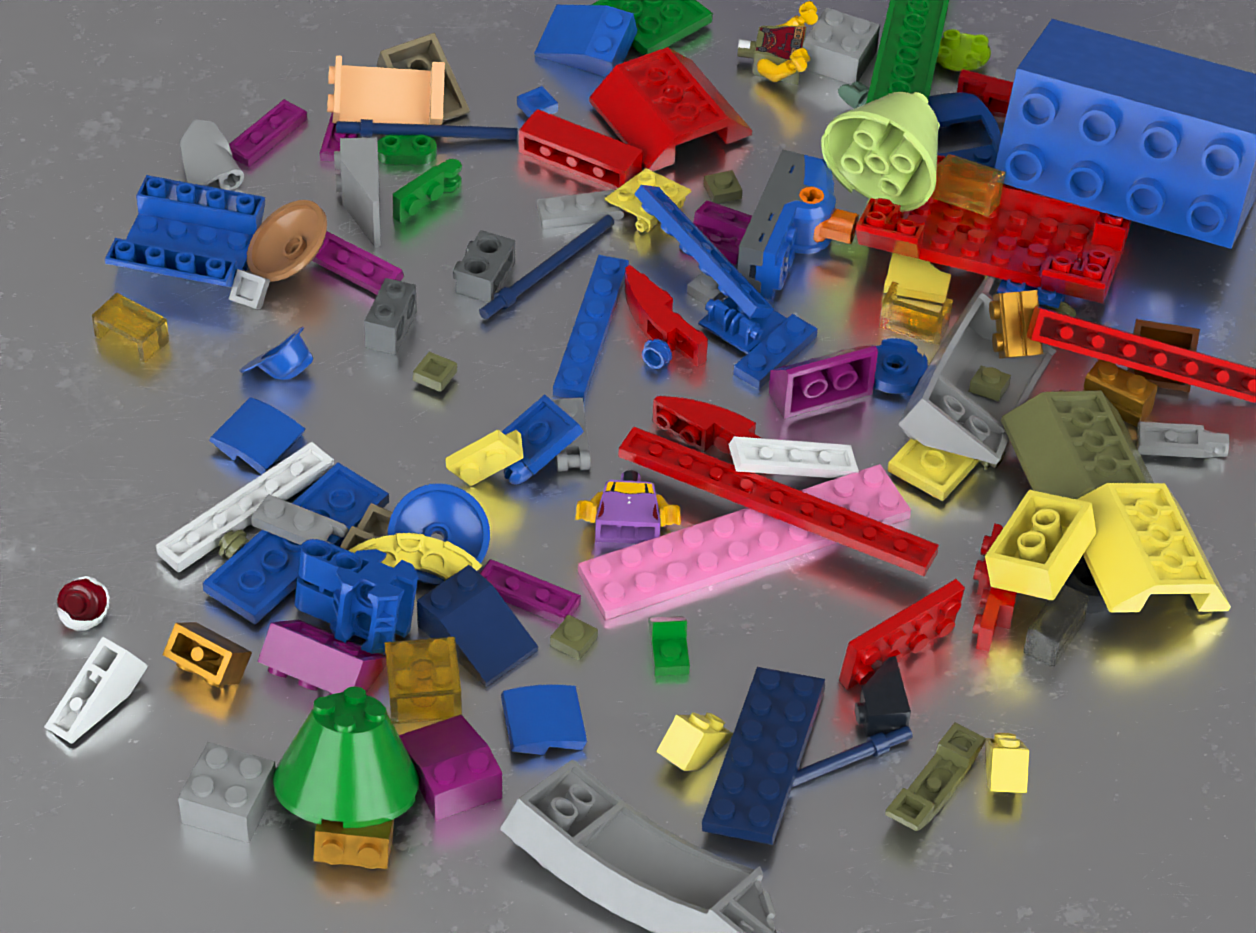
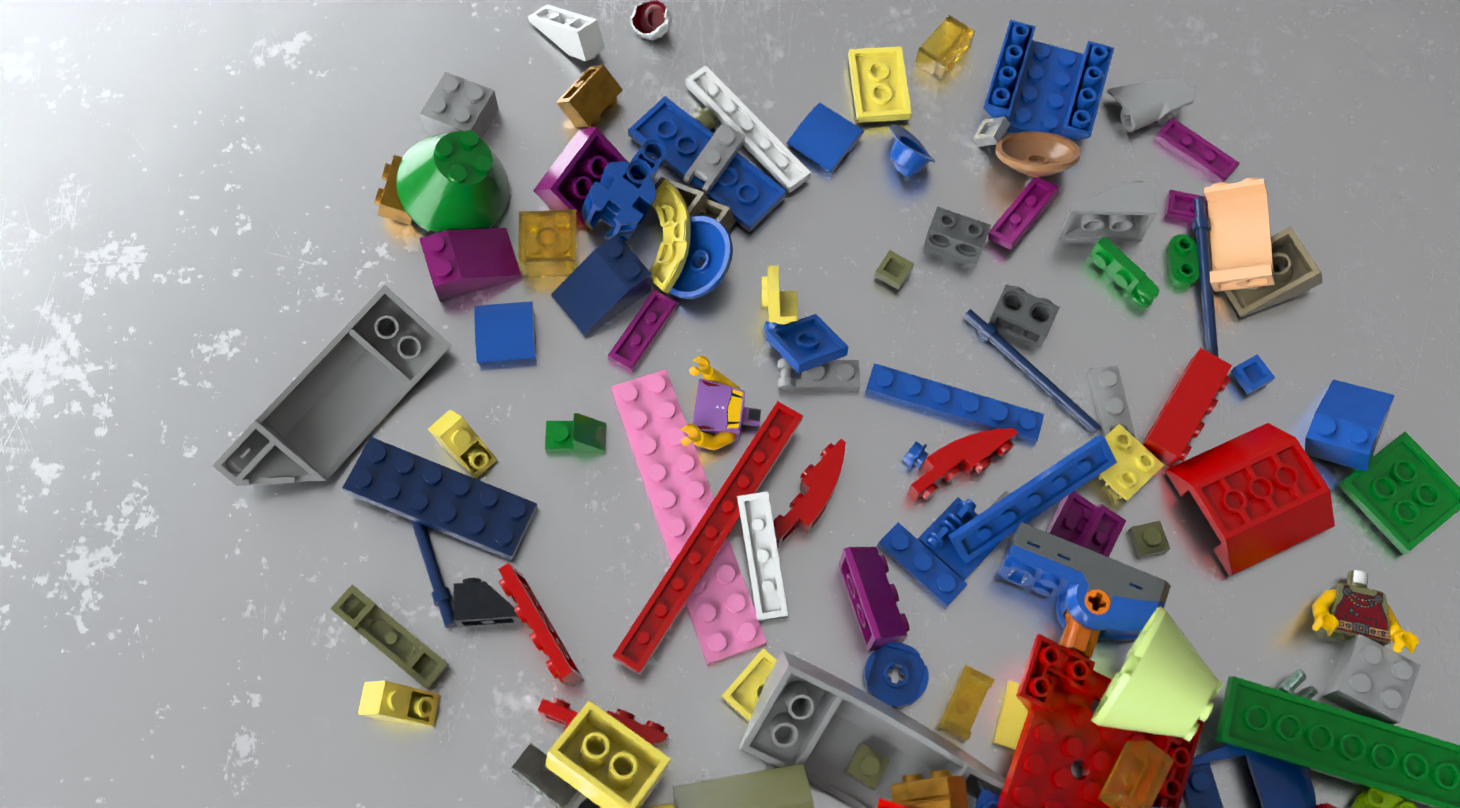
camera: 95 degrees right, 20 degrees up
olive plate [550,615,598,660] -> none
none -> light yellow plate [848,46,912,123]

